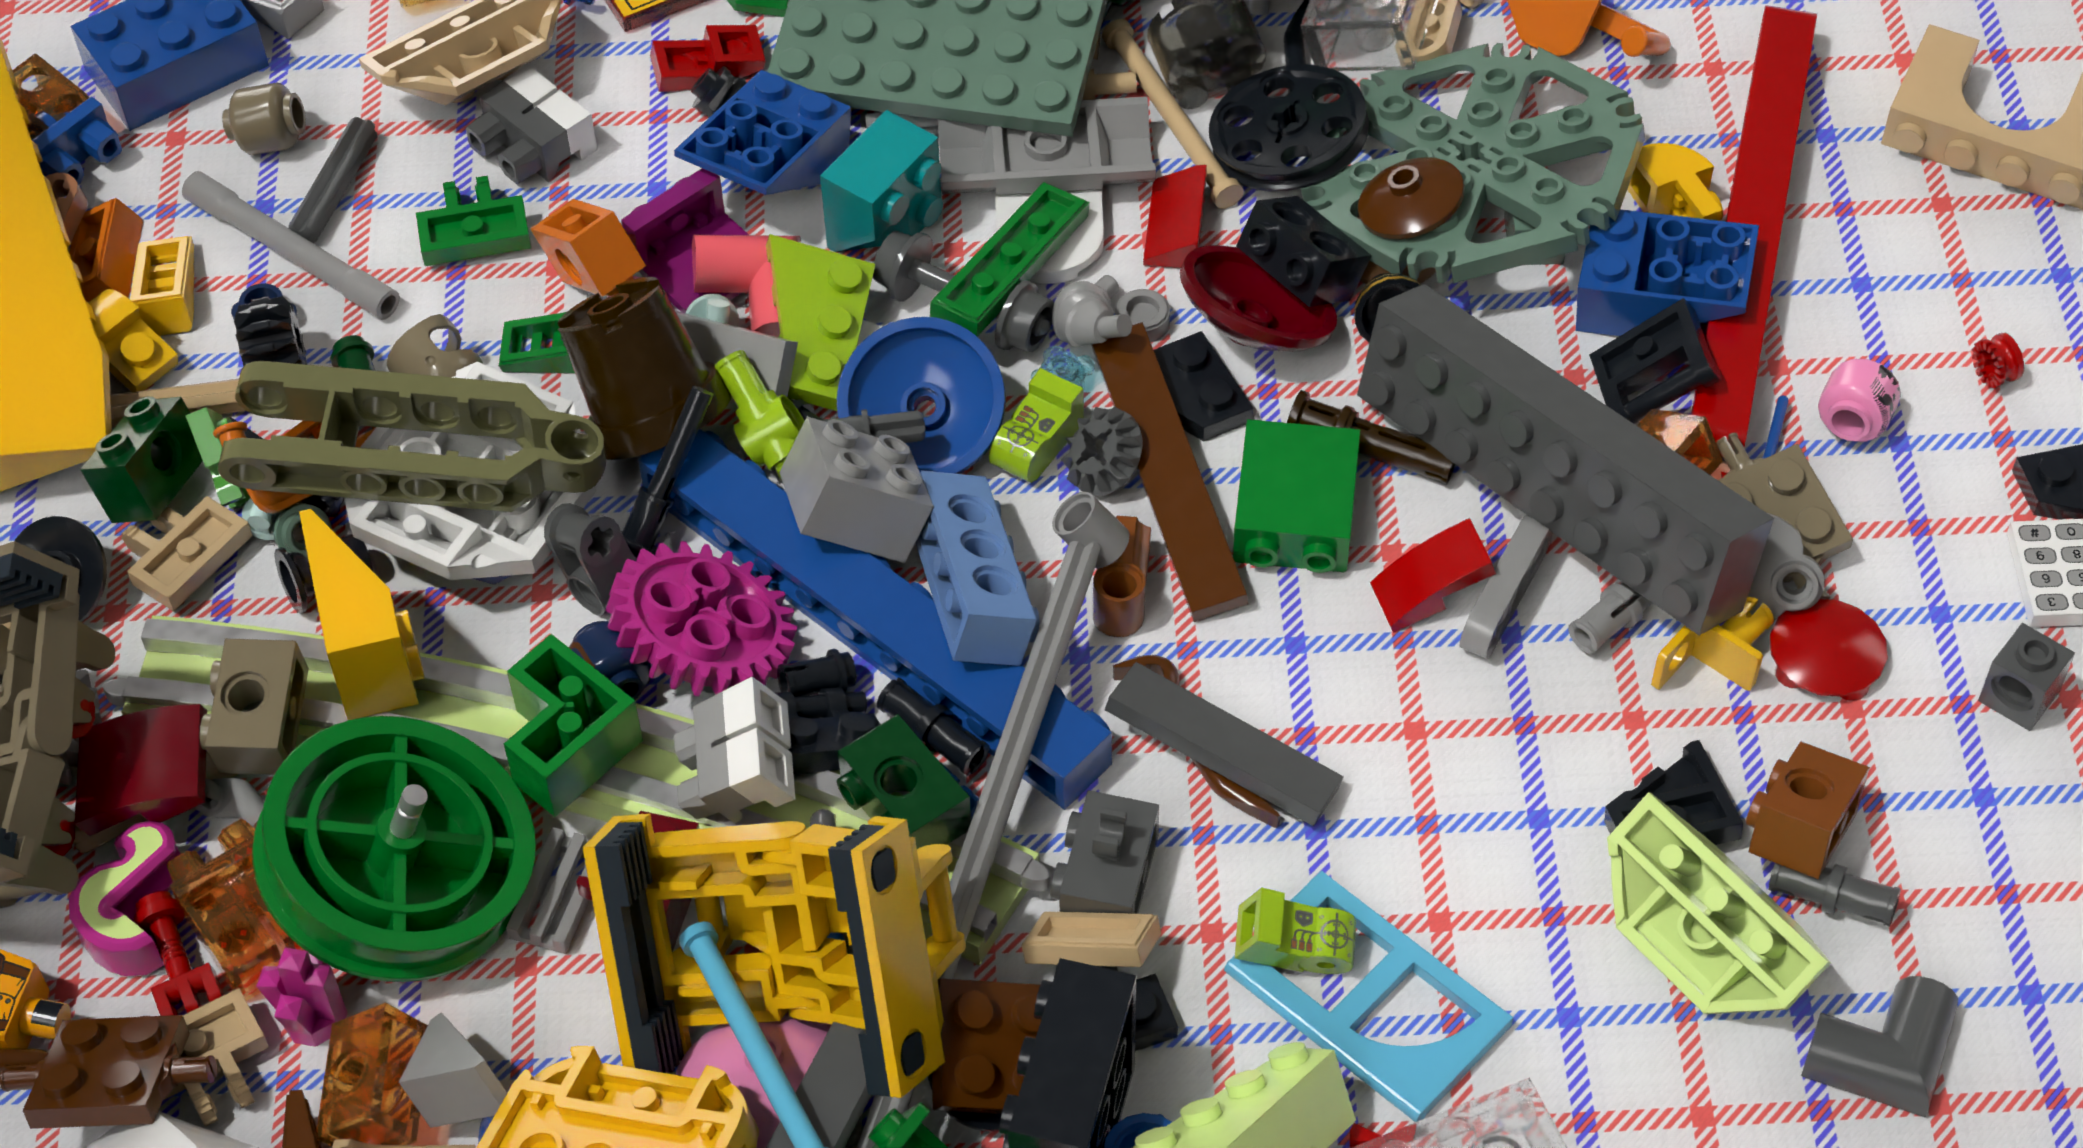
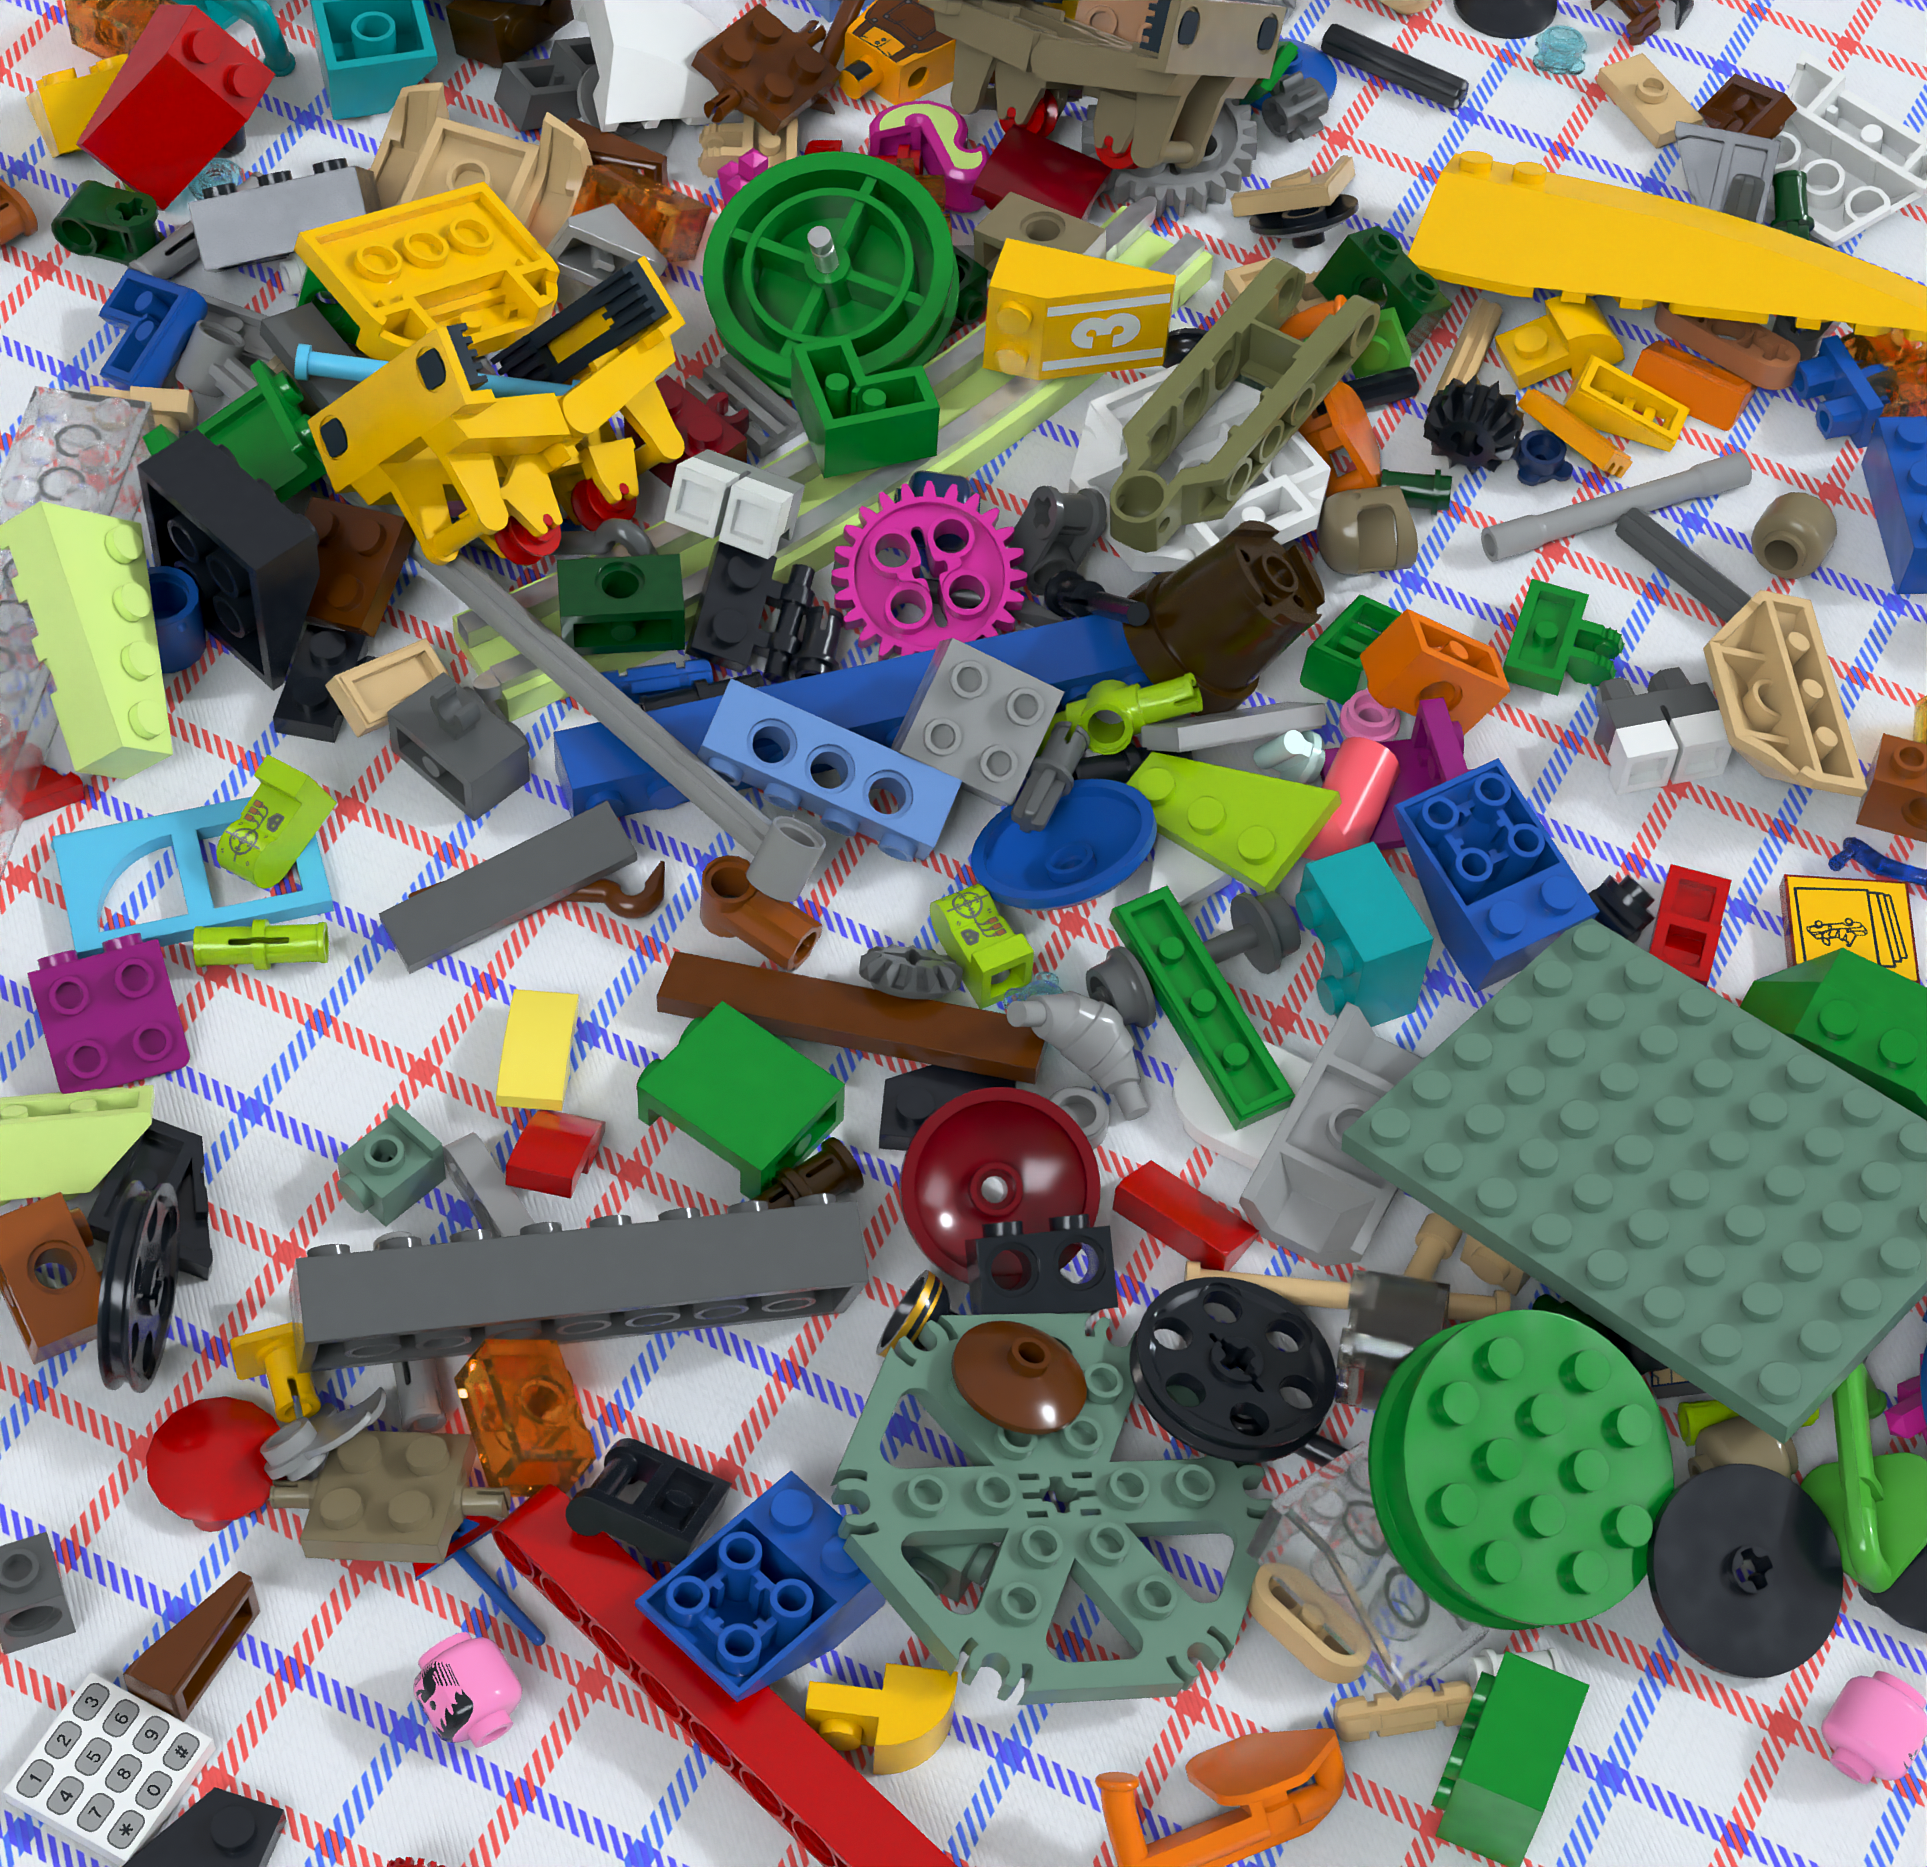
camera: 115 degrees right, 0 degrees up
none -> magenta bracket [27,933,190,1094]
none -> black wedge [97,1179,180,1393]
none -> reddish brown slope [123,1571,260,1722]
none -> lime pin [193,919,329,970]
none -> sand green brick [337,1103,446,1227]
none -> light yellow slope [496,989,579,1111]
none -> light orange tile [1517,388,1633,478]

